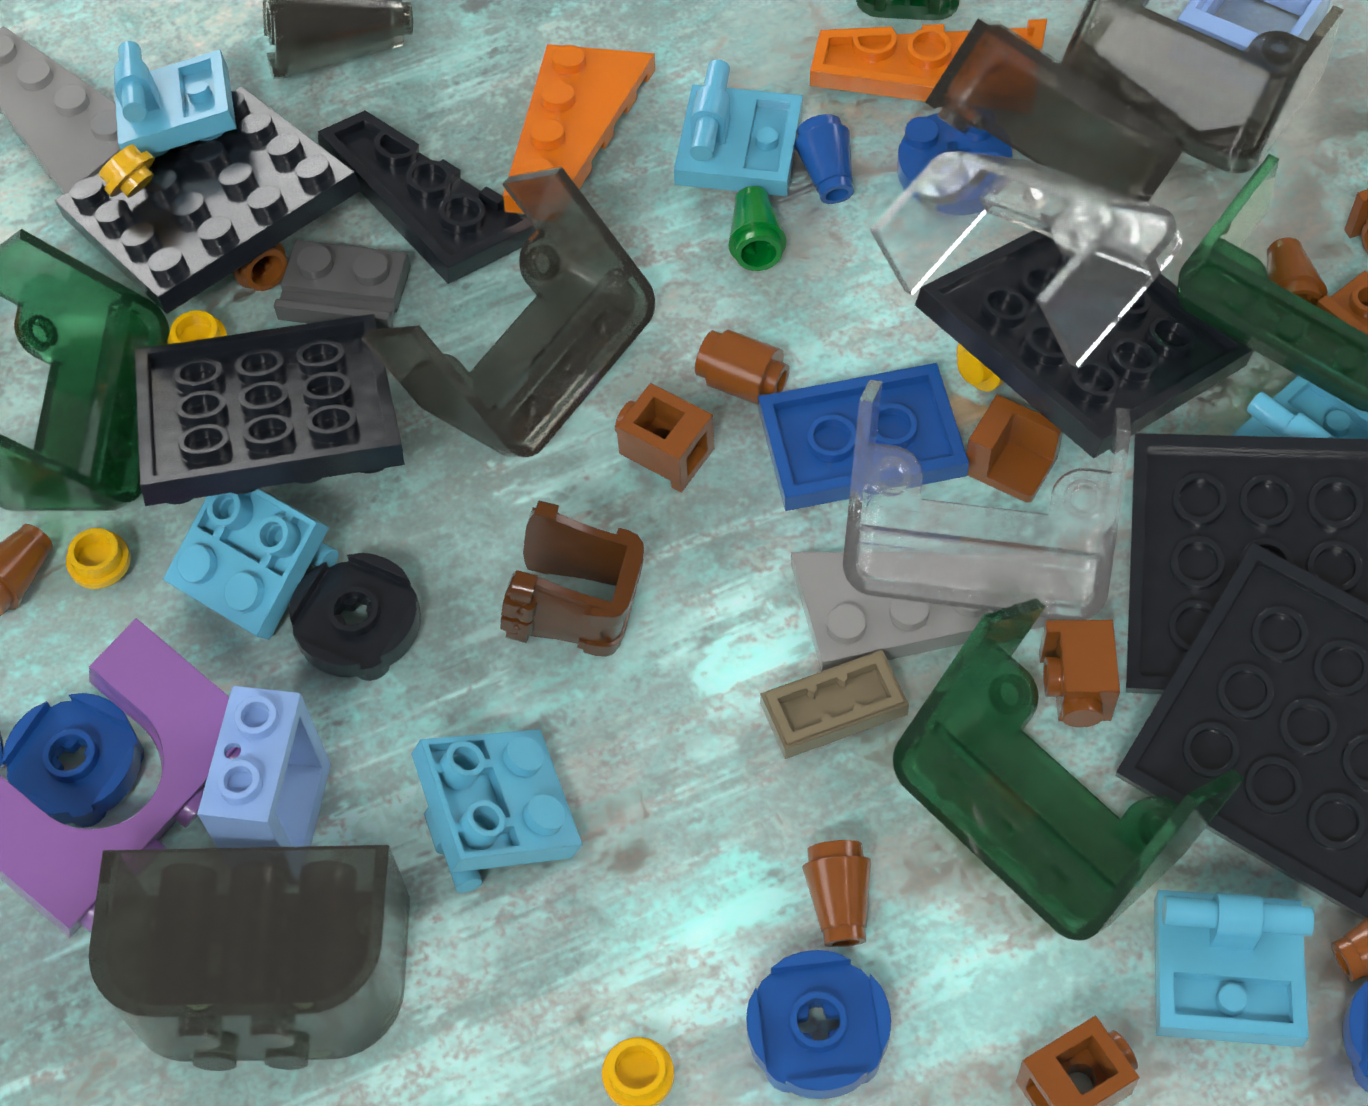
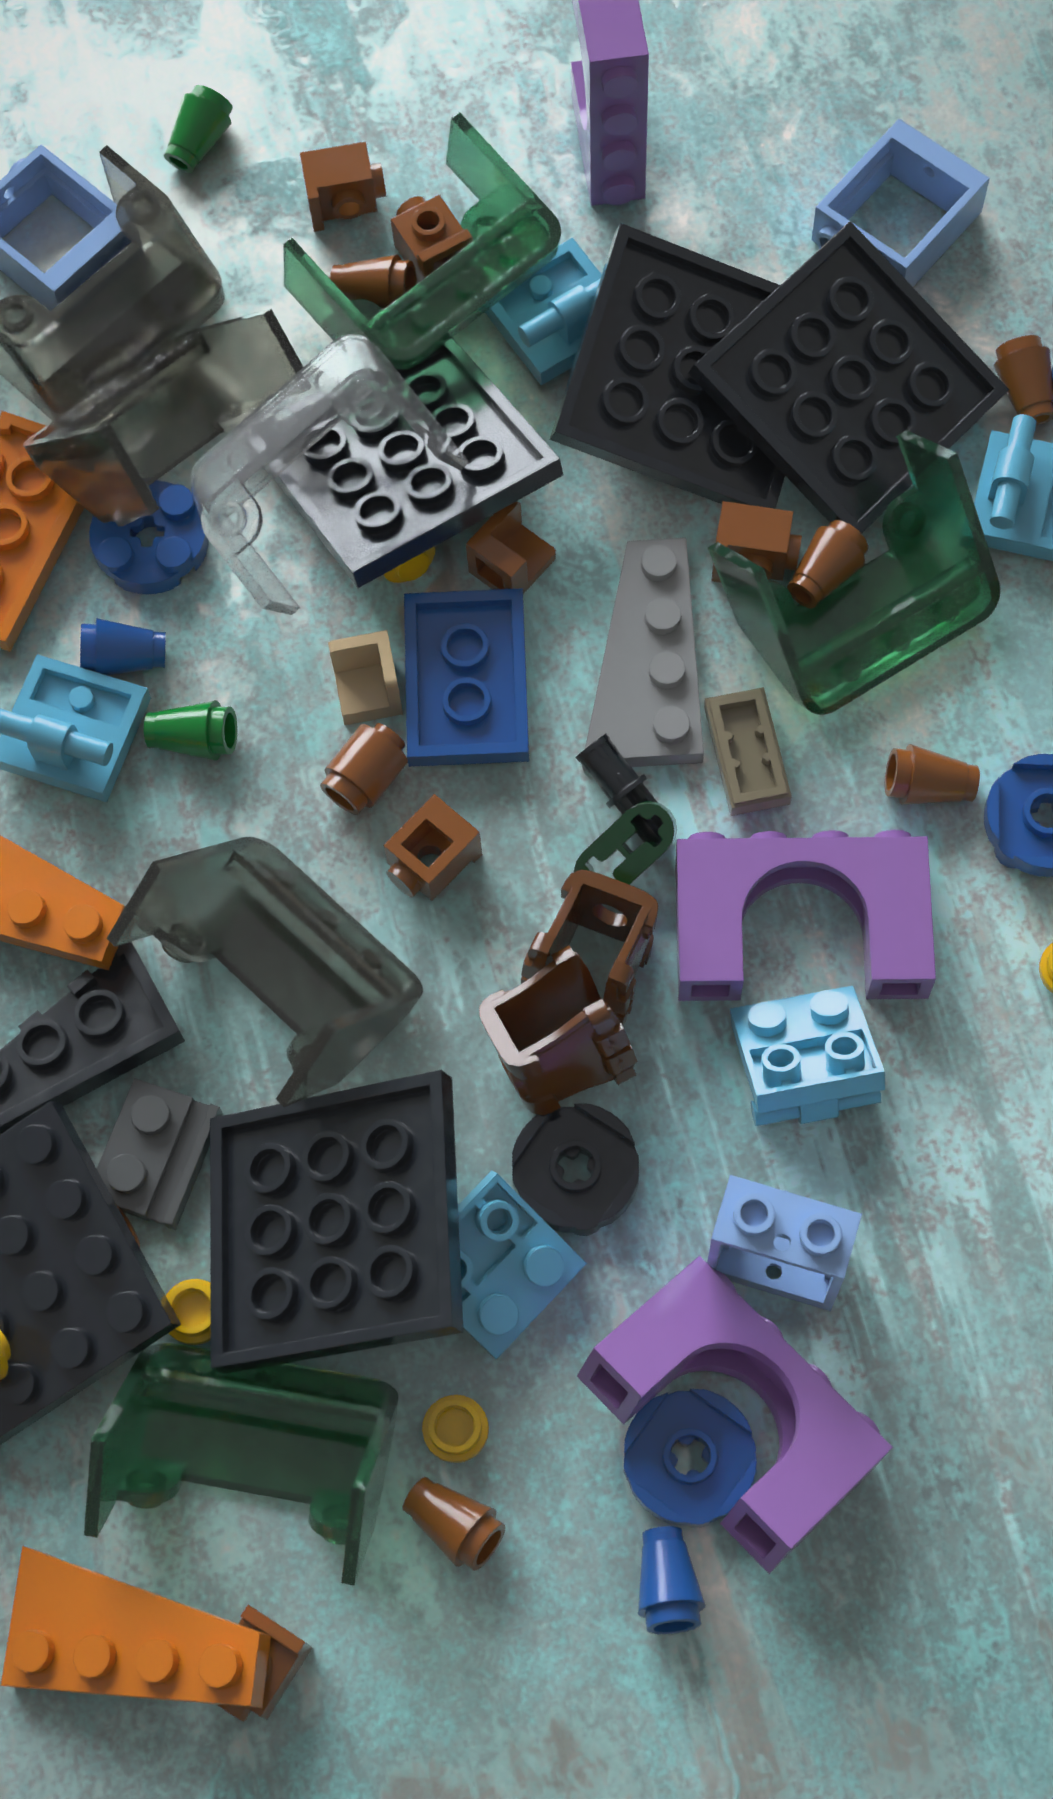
camera: 80 degrees left, 10 degrees up
clear smoke brick [89,845,410,1071] -> none
clear windscreen [843,380,1131,620] -> none
none -> tan panel [328,630,403,725]
none -> reddish brown piece [479,945,638,1115]
none -> dark green beam [574,801,677,885]
none -> black axle [575,733,663,845]
none -> medium lavender arch [675,830,936,1001]
none -> dark orange cone [787,520,868,608]

